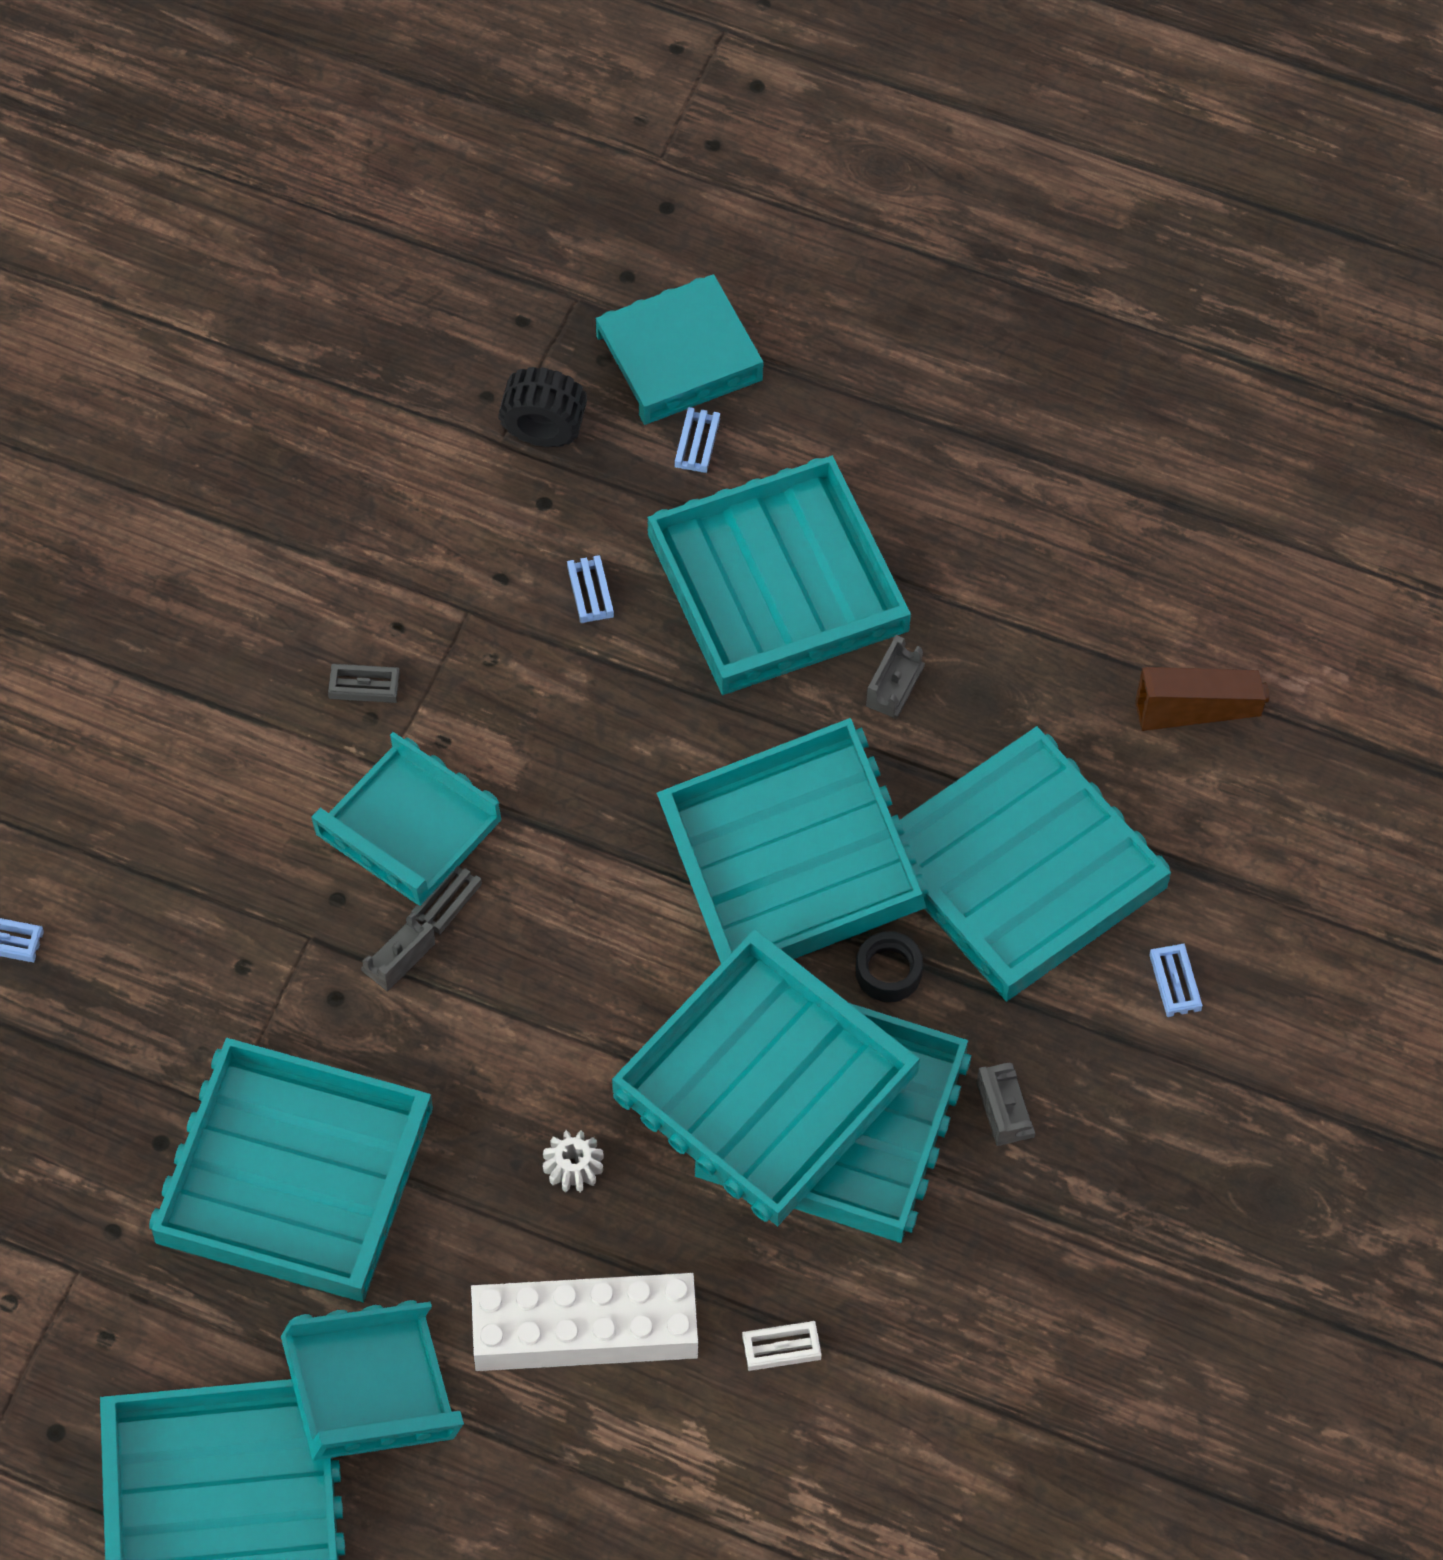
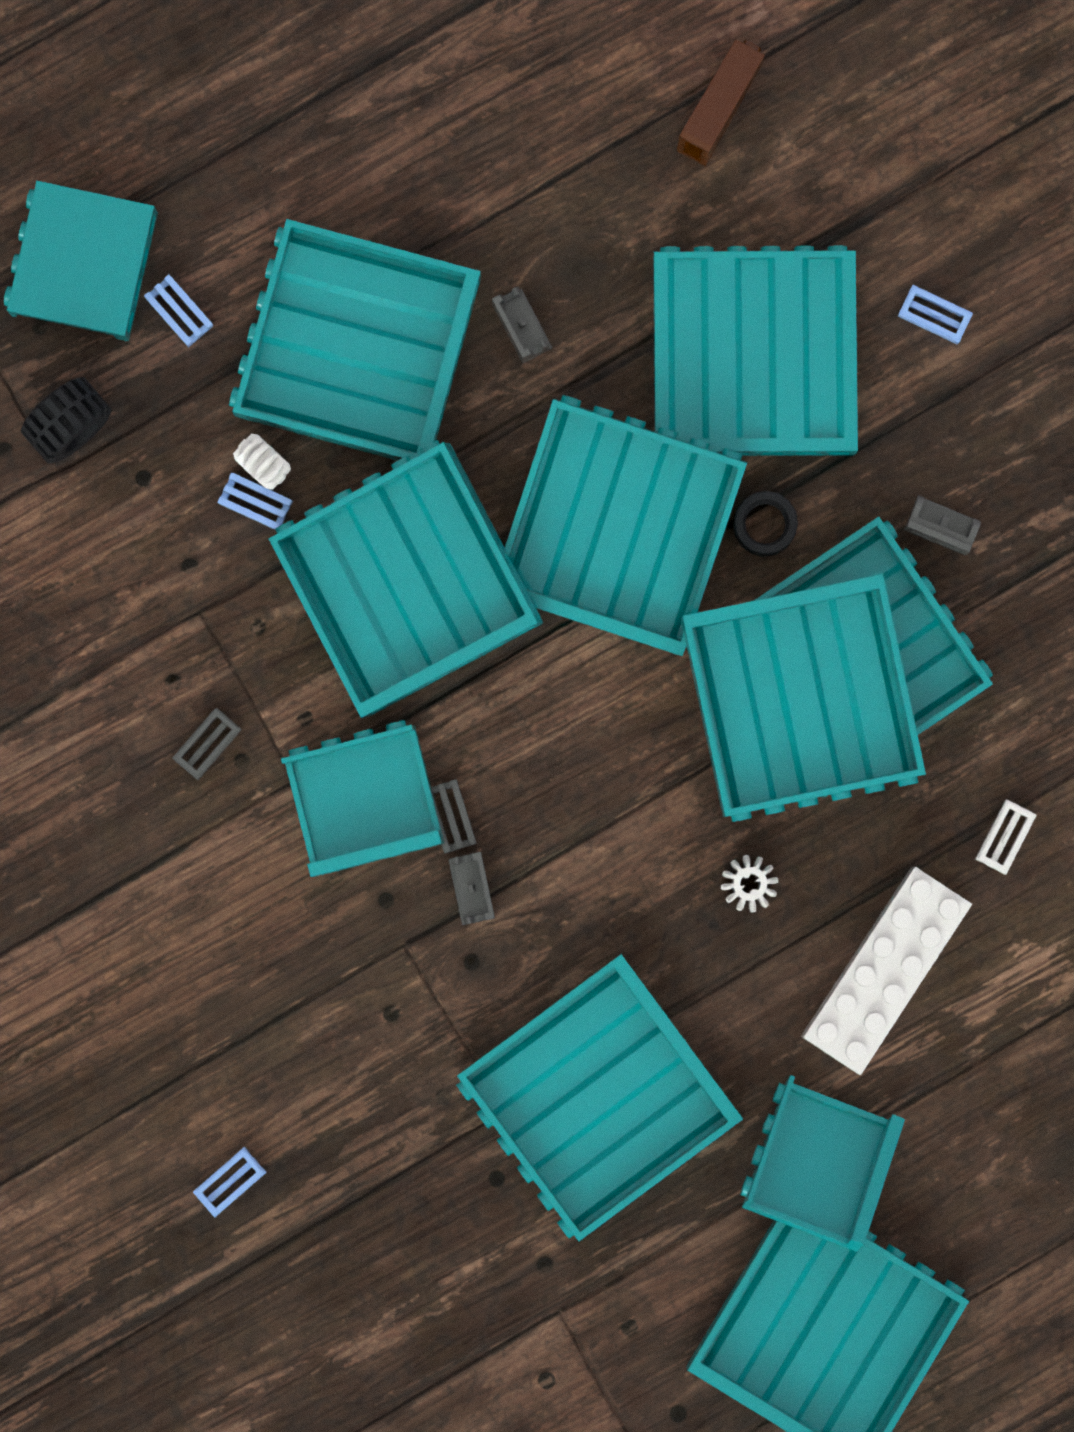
camera: 50 degrees left, 25 degrees up
none -> white gear [233,434,291,489]
none -> teal panel [269,440,544,718]

